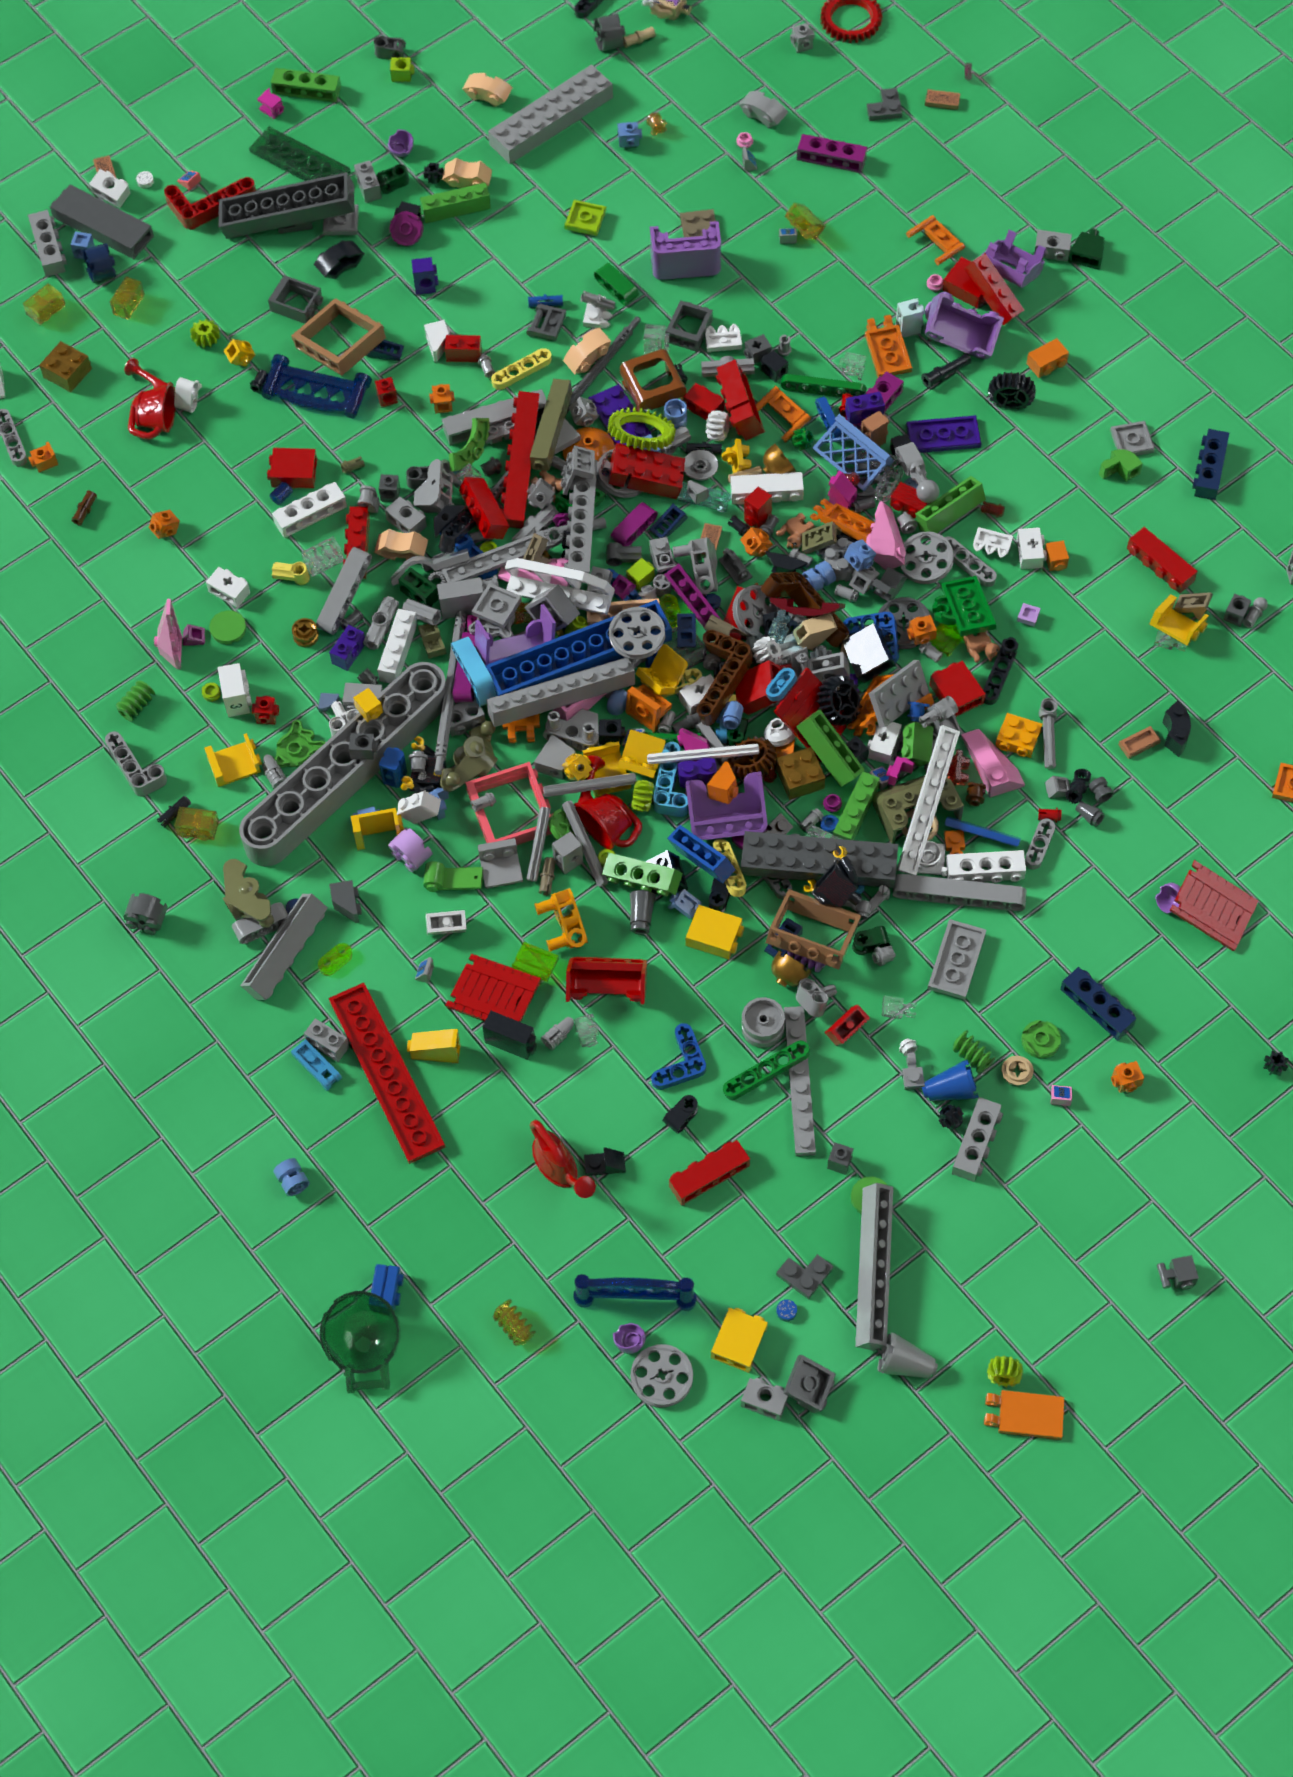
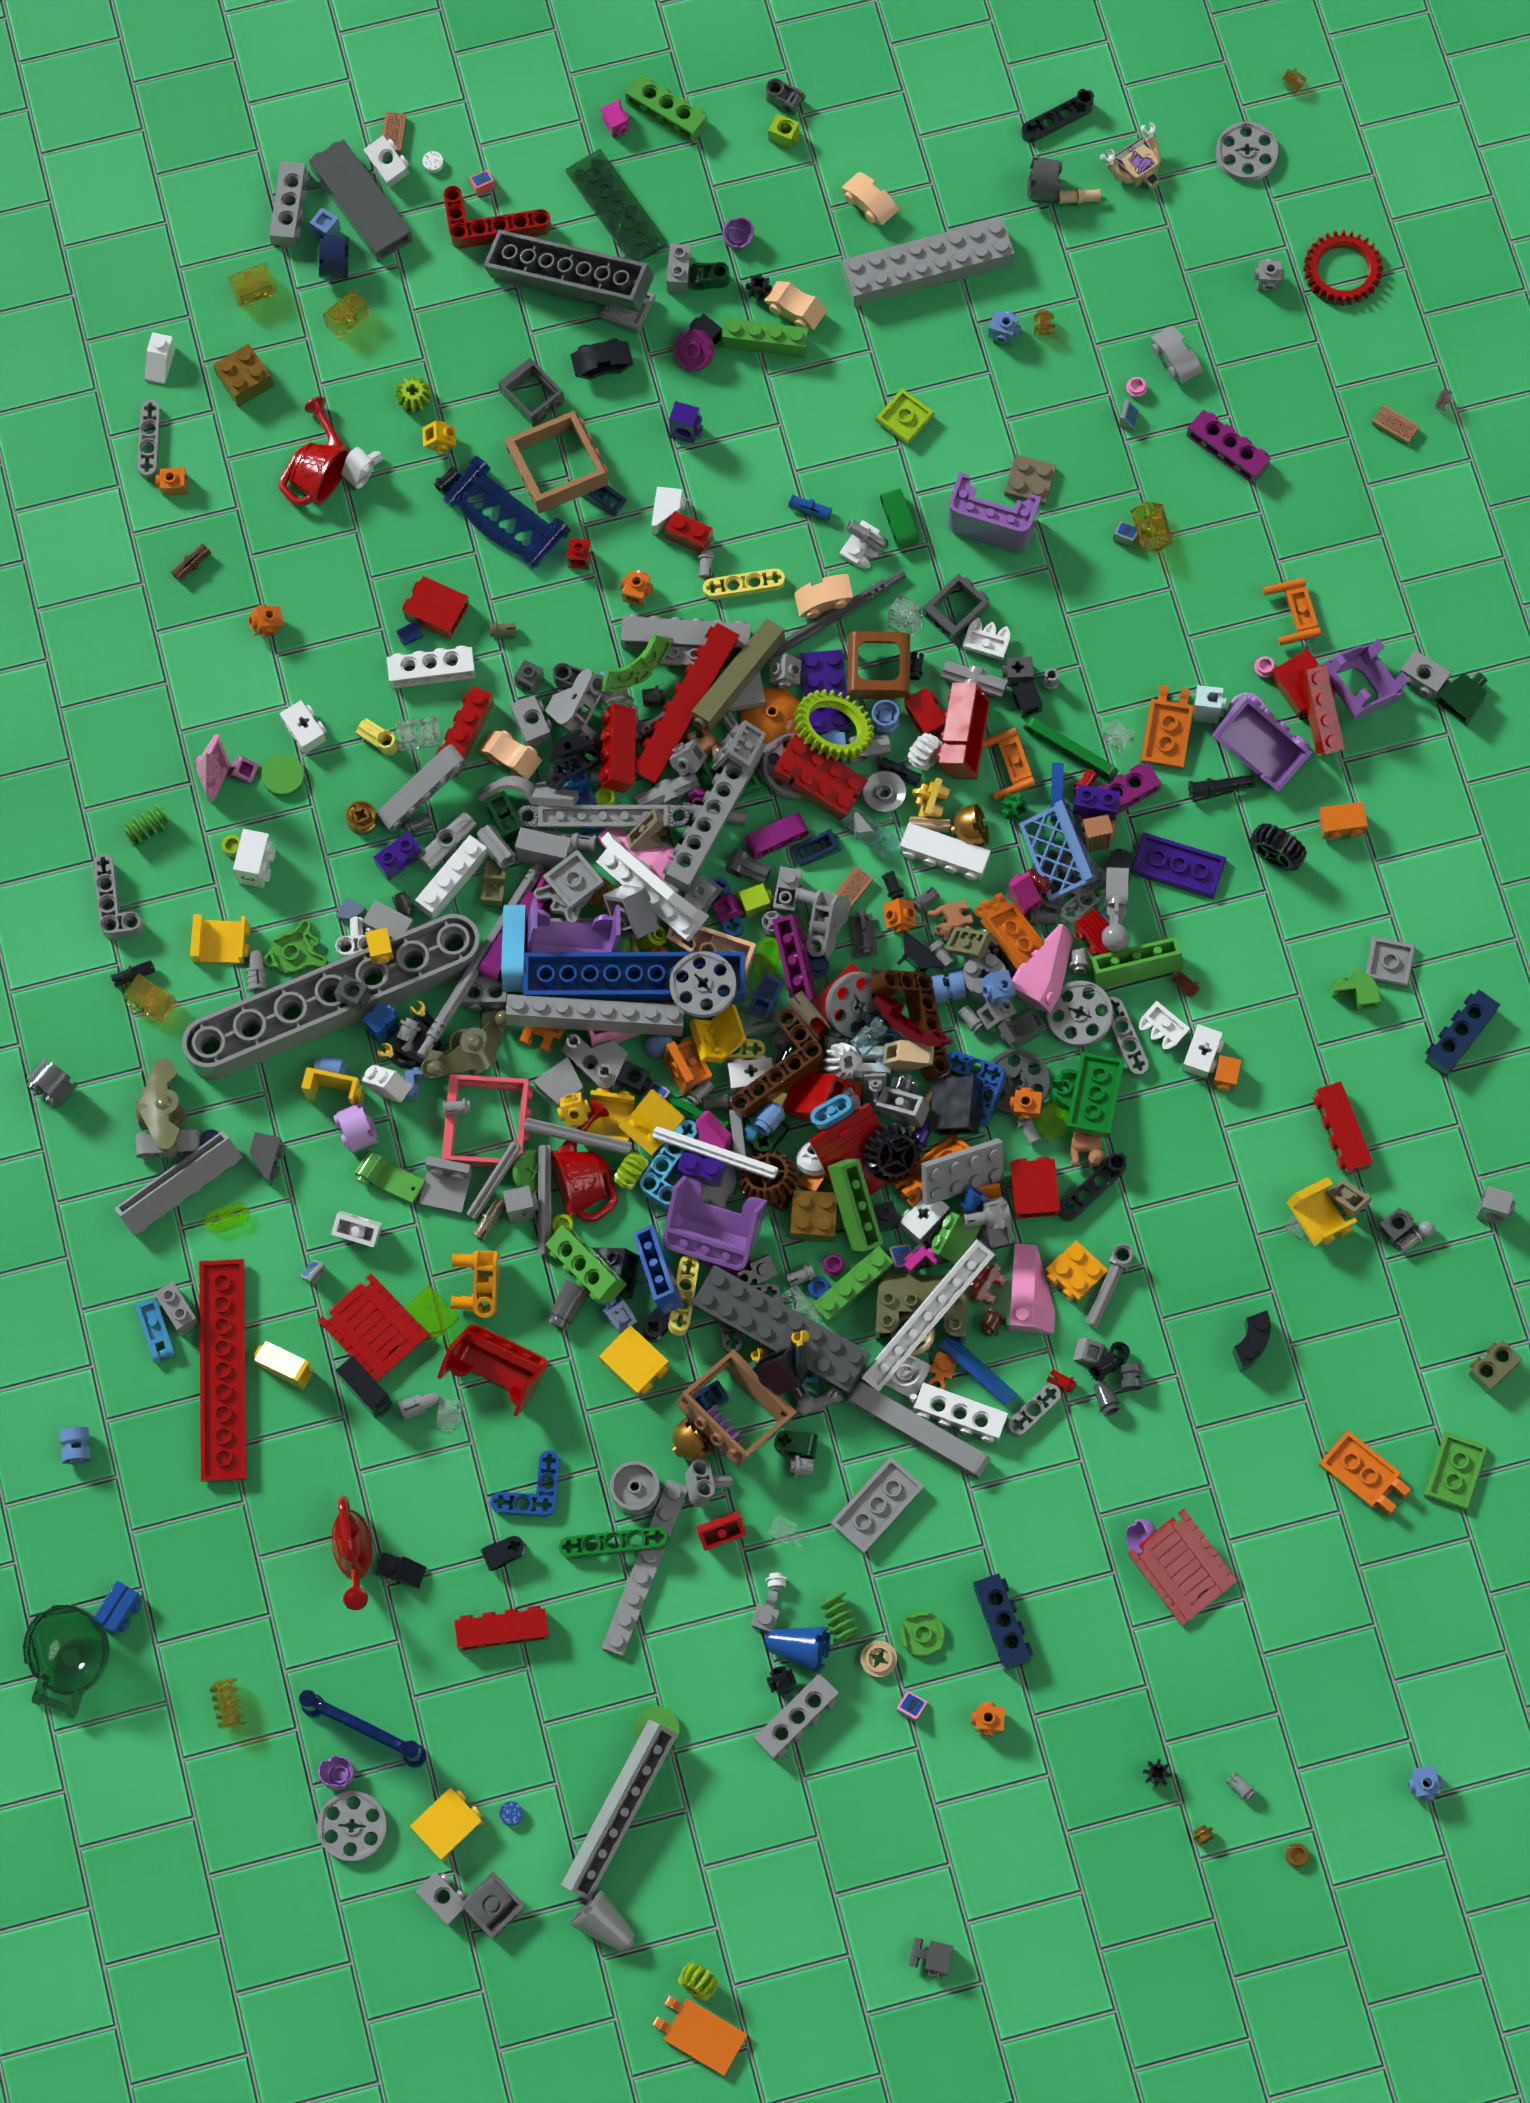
camera: 25 degrees right, 10 degrees up
red brick [252,696,279,725] -> none
light grey piece [357,485,379,513] -> none
dark grey plate [526,304,567,341] -> none
light grey hose [639,585,658,600] -> none
orange slope [707,761,739,804] -> none
red brick [744,486,772,528] -> none
dark grey plate [776,1254,834,1300] -> none
dark grey brick [827,1142,854,1175] -> none
dark grey plate [867,88,902,121] -> none
lavender plate [1017,603,1041,627] -> none
nougat tile [1118,726,1161,759] -> none

